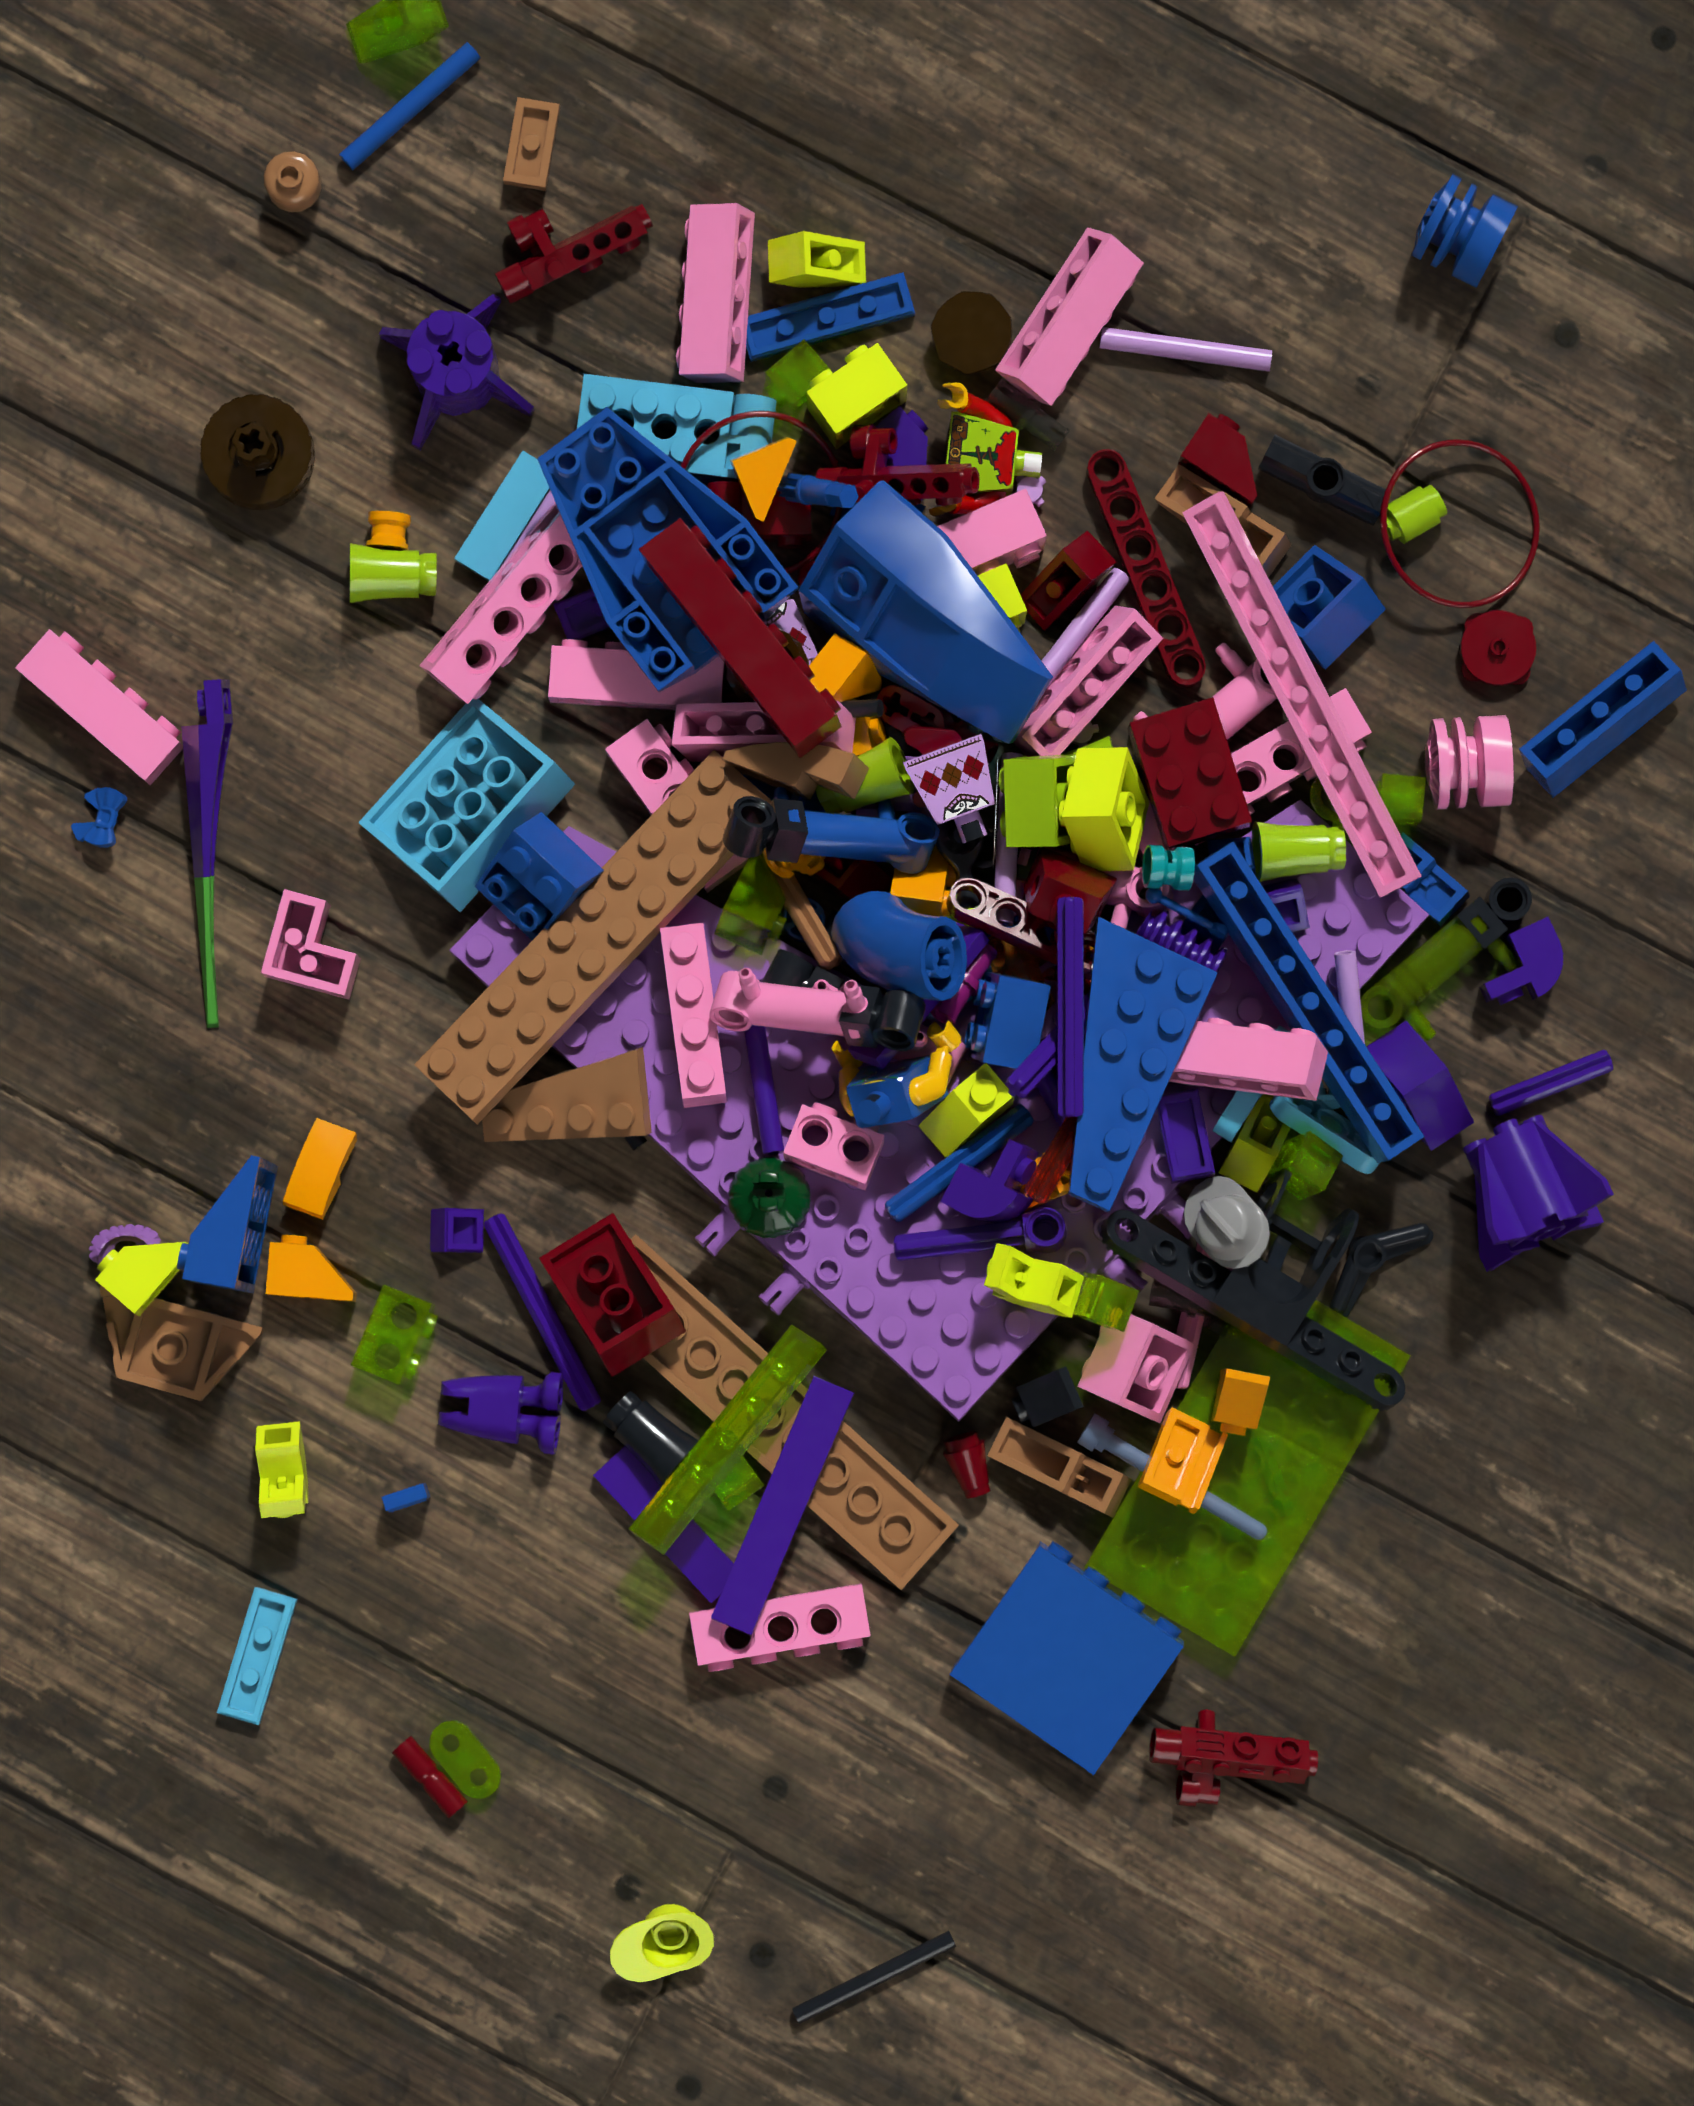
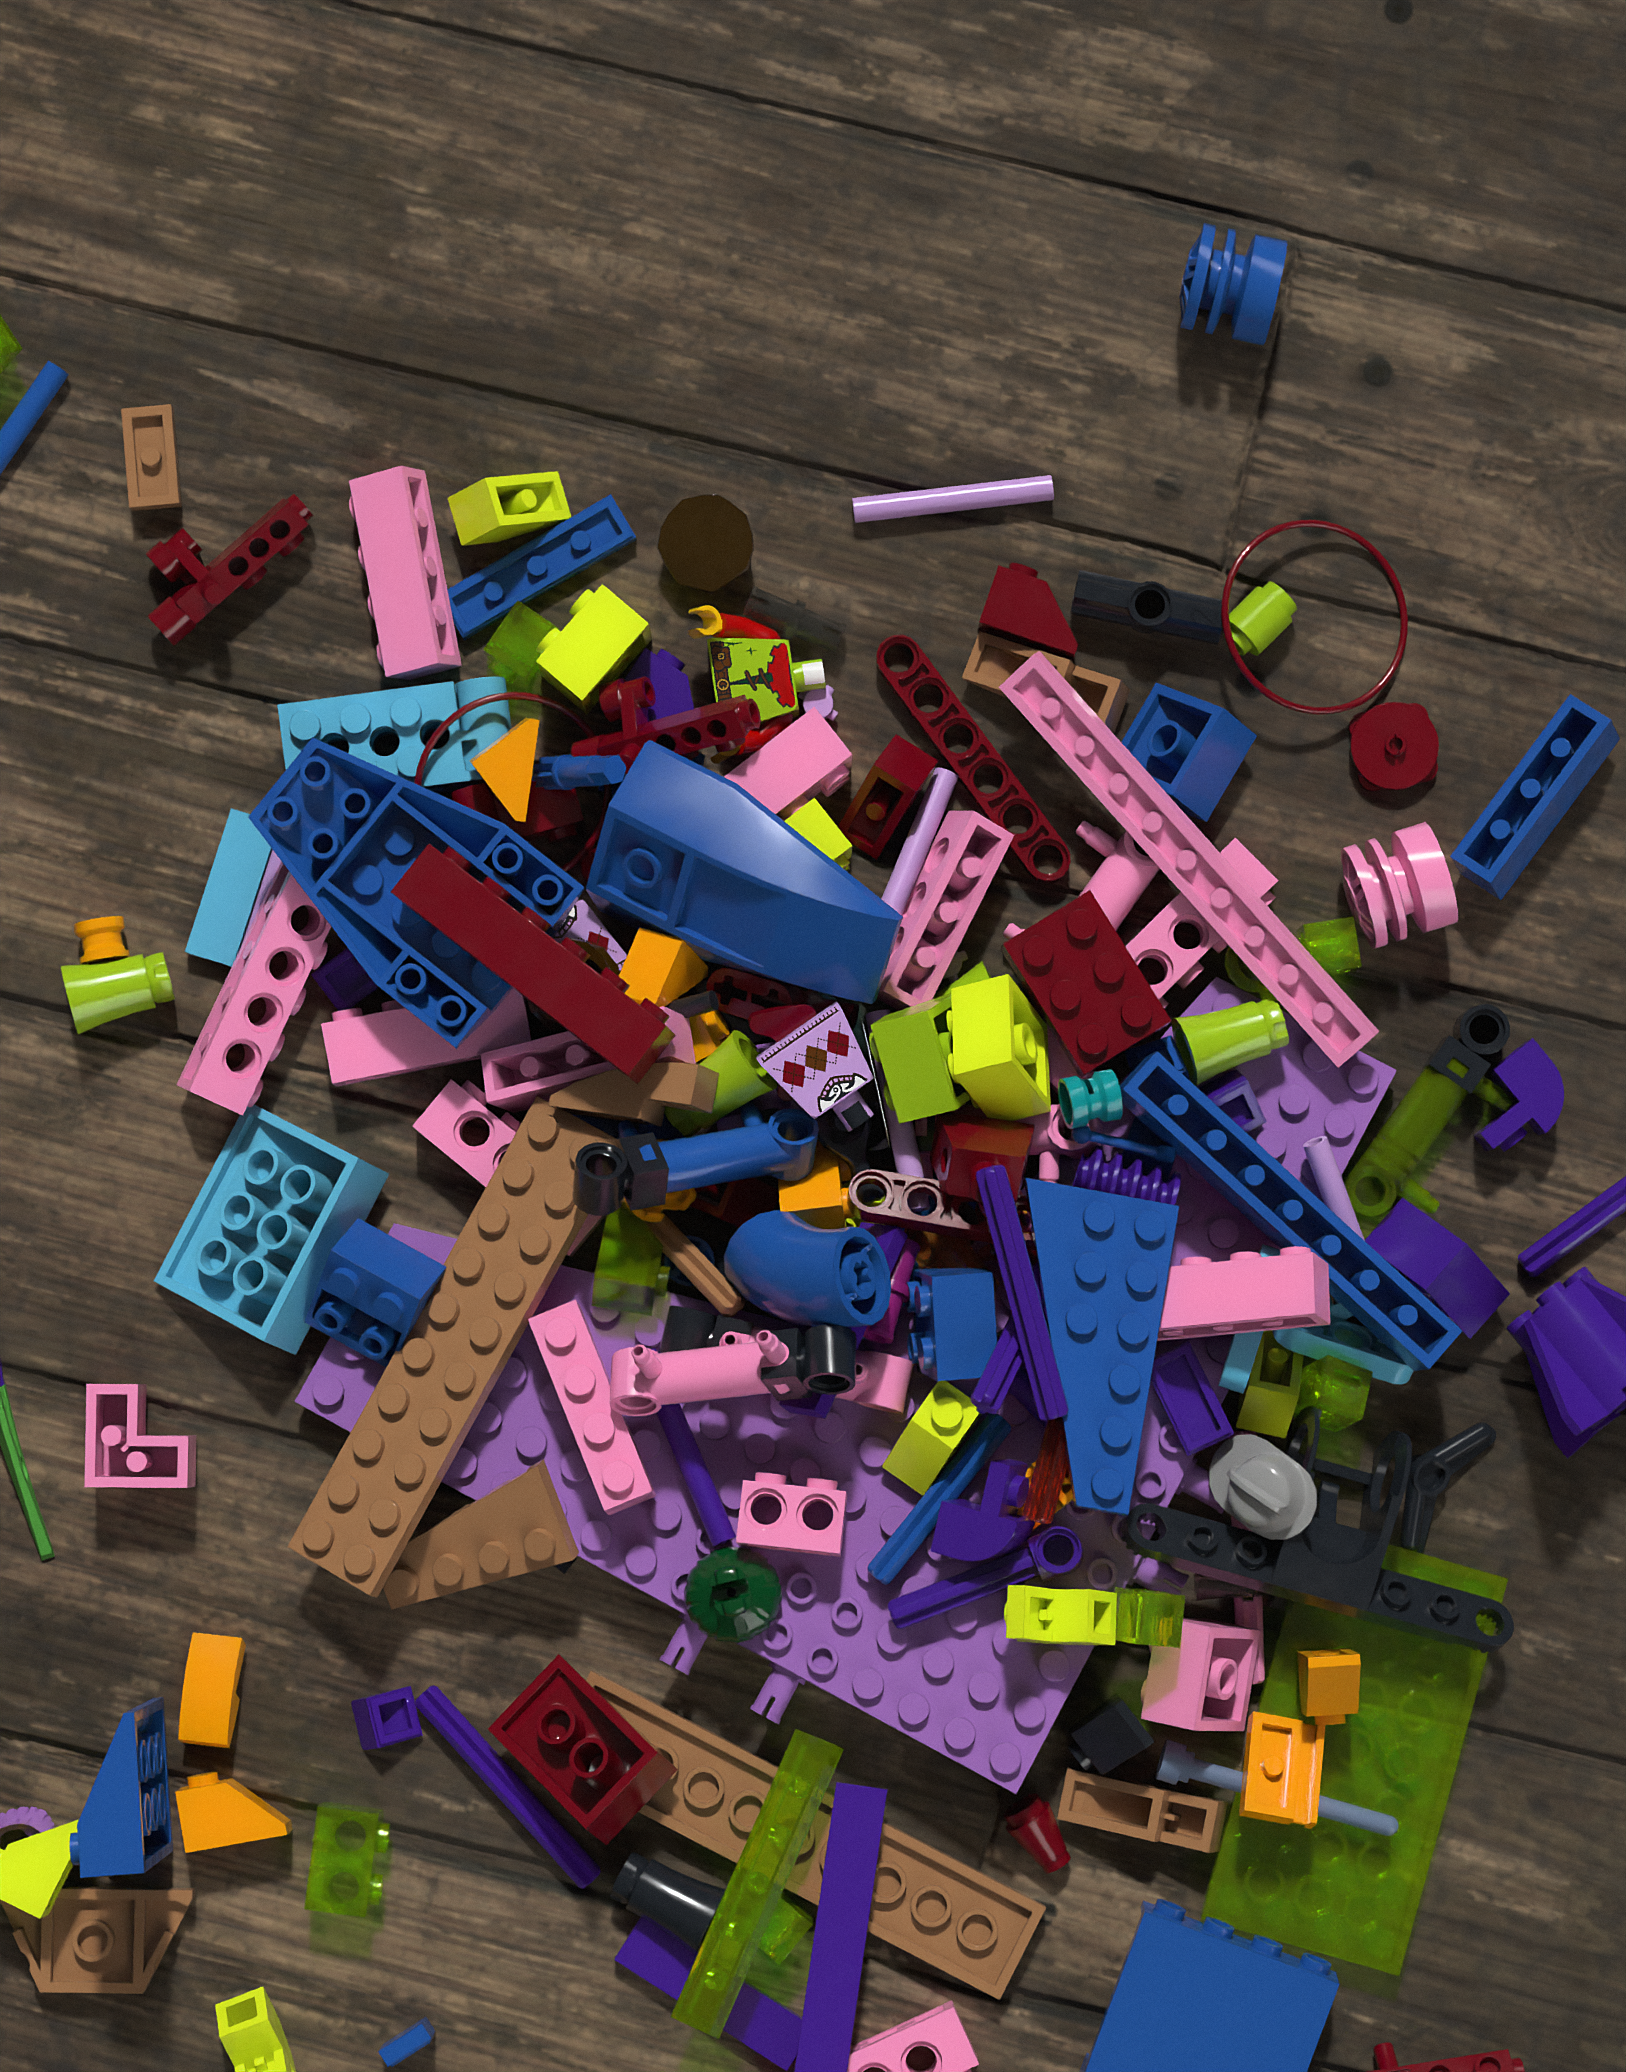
camera: 15 degrees left, 0 degrees up
dark purple brick [379,294,535,451] -> none
dark purple piece [438,1372,563,1455] -> none
torso [832,1020,961,1128] -> none
bright pink brick [995,227,1144,406] -> none
blue slope [1400,832,1470,927] -> none

